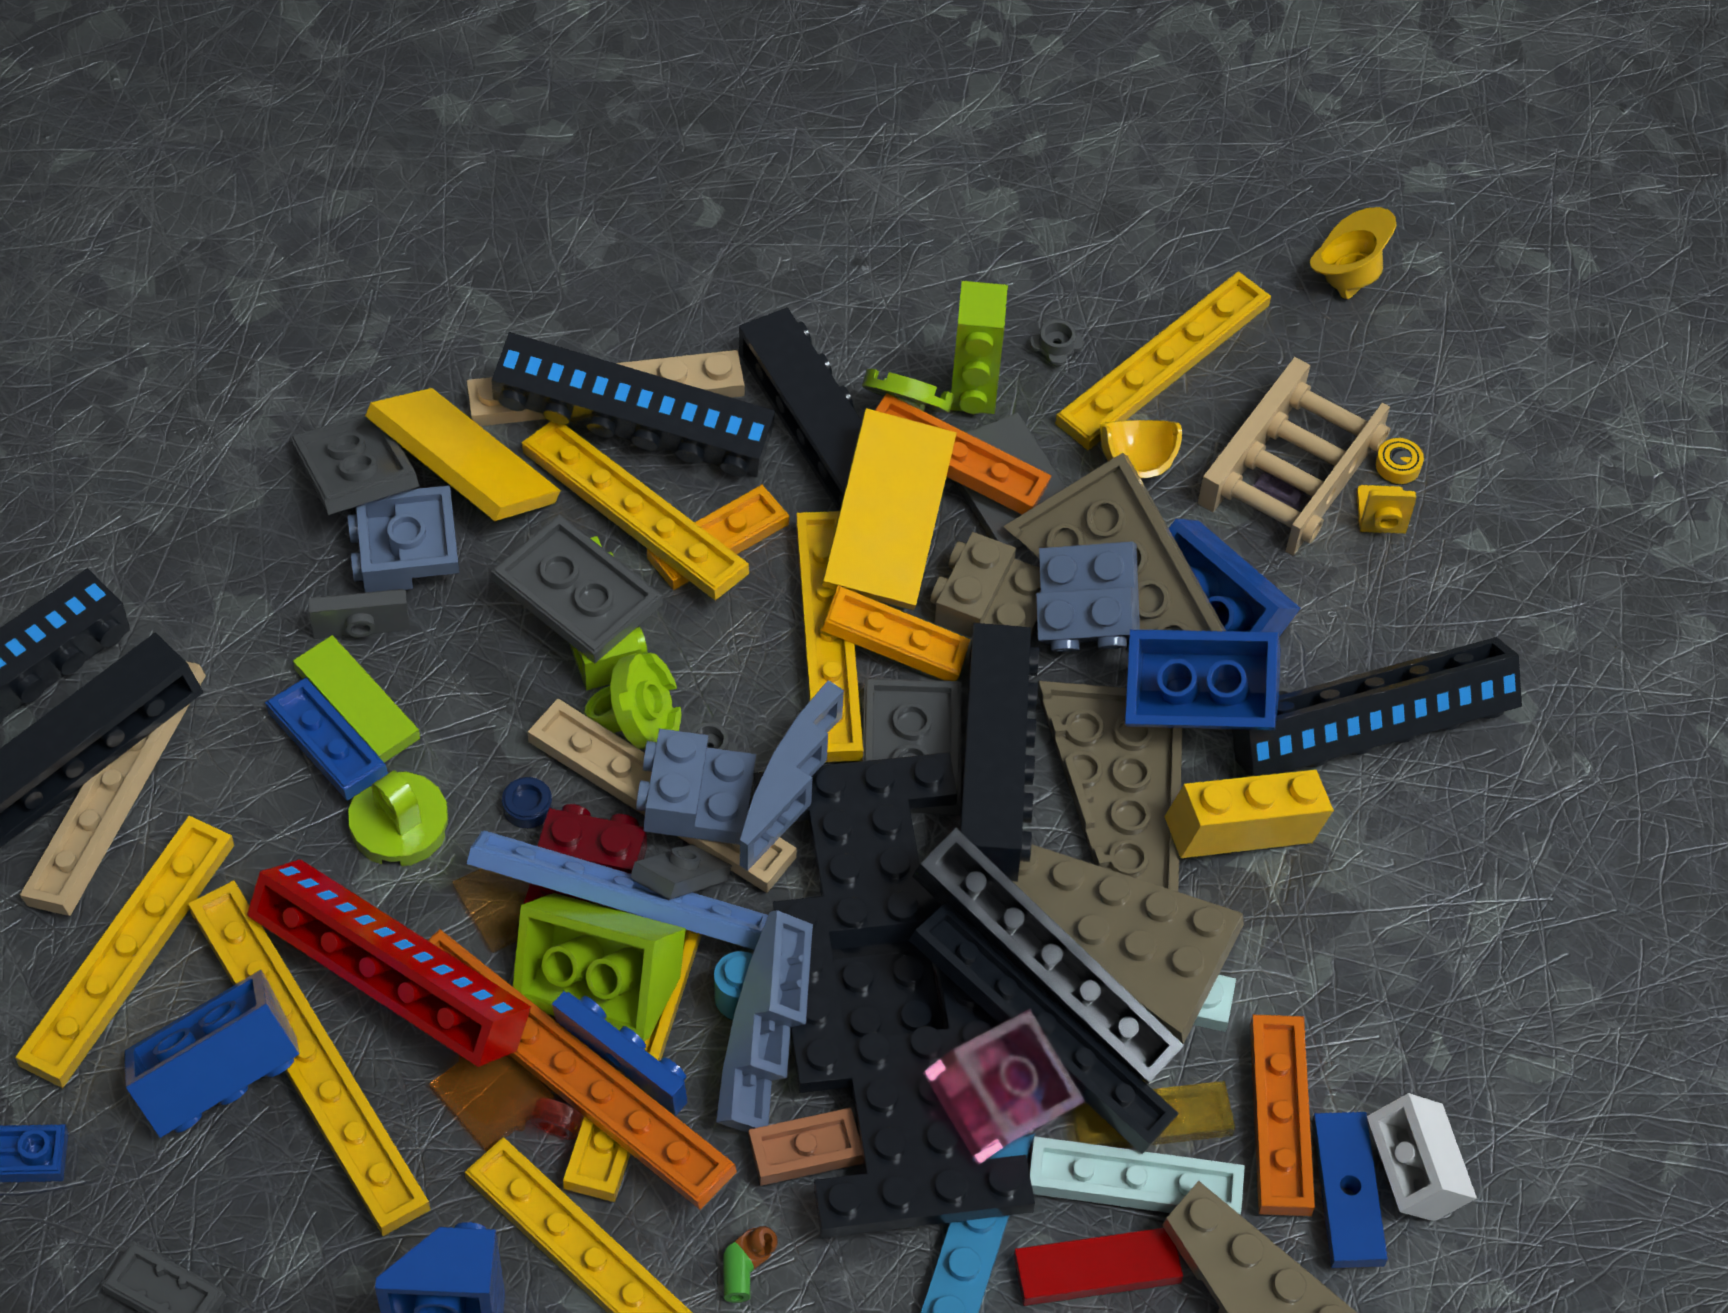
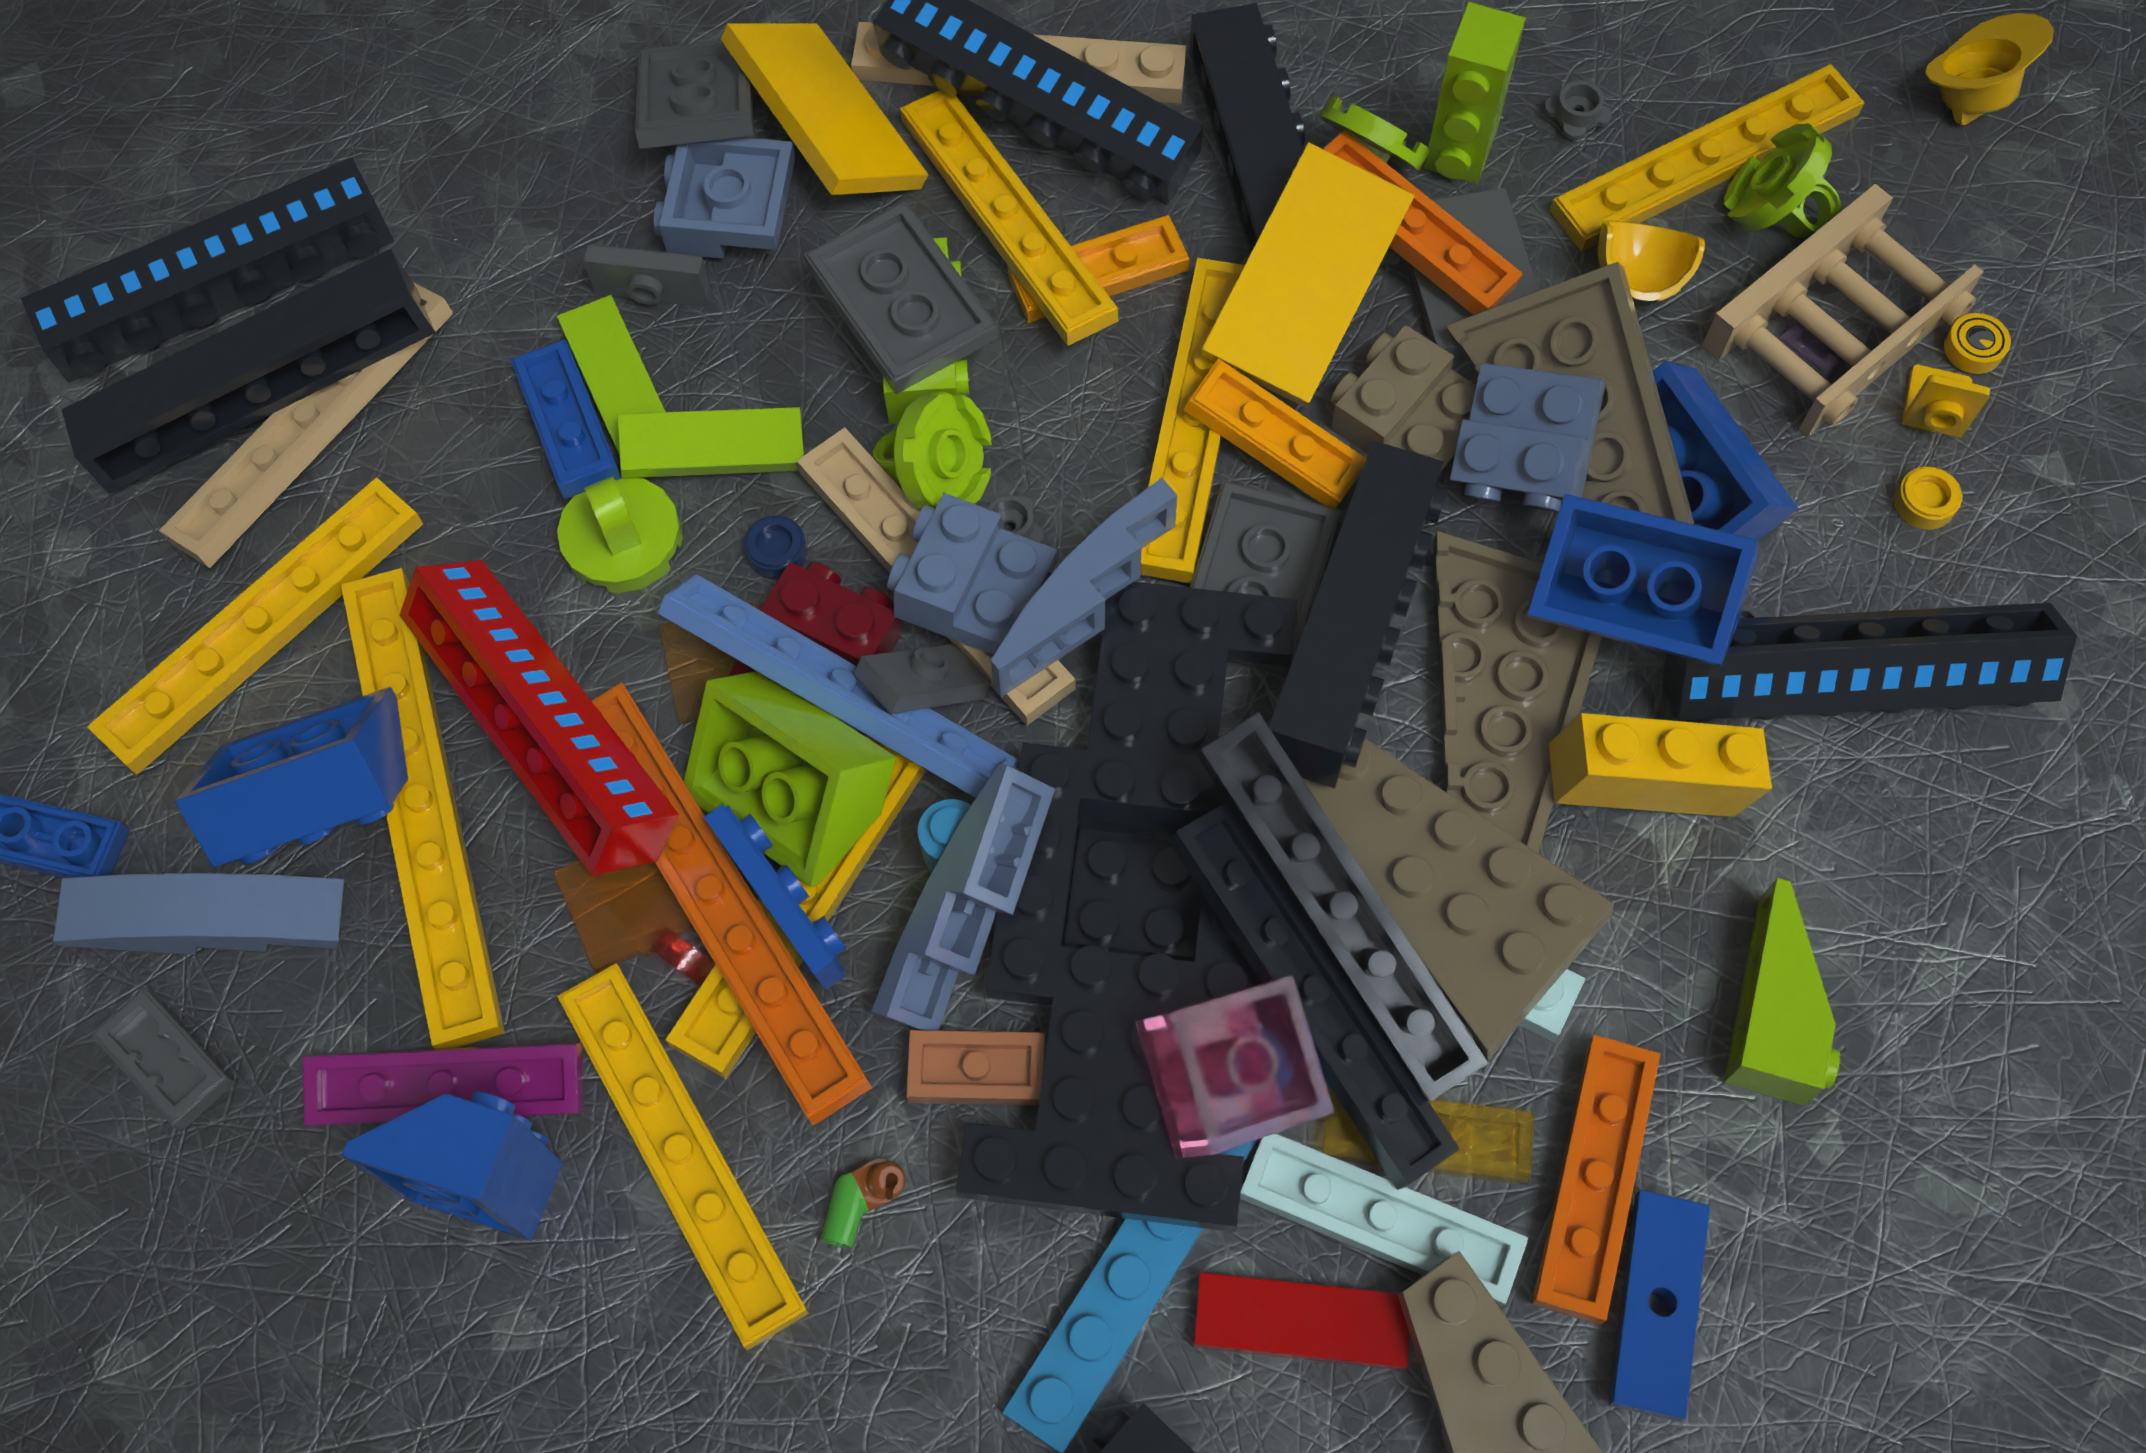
camera: 20 degrees right, 10 degrees up
white brick [1367,1093,1477,1221] -> none
none -> sand blue slope [53,873,344,955]
none -> magenta plate [303,1042,584,1126]
none -> lime tile [618,407,804,478]
none -> lime slope [1723,878,1840,1106]
none -> lime tile [1724,123,1841,238]
none -> yellow tile [1894,466,1962,530]

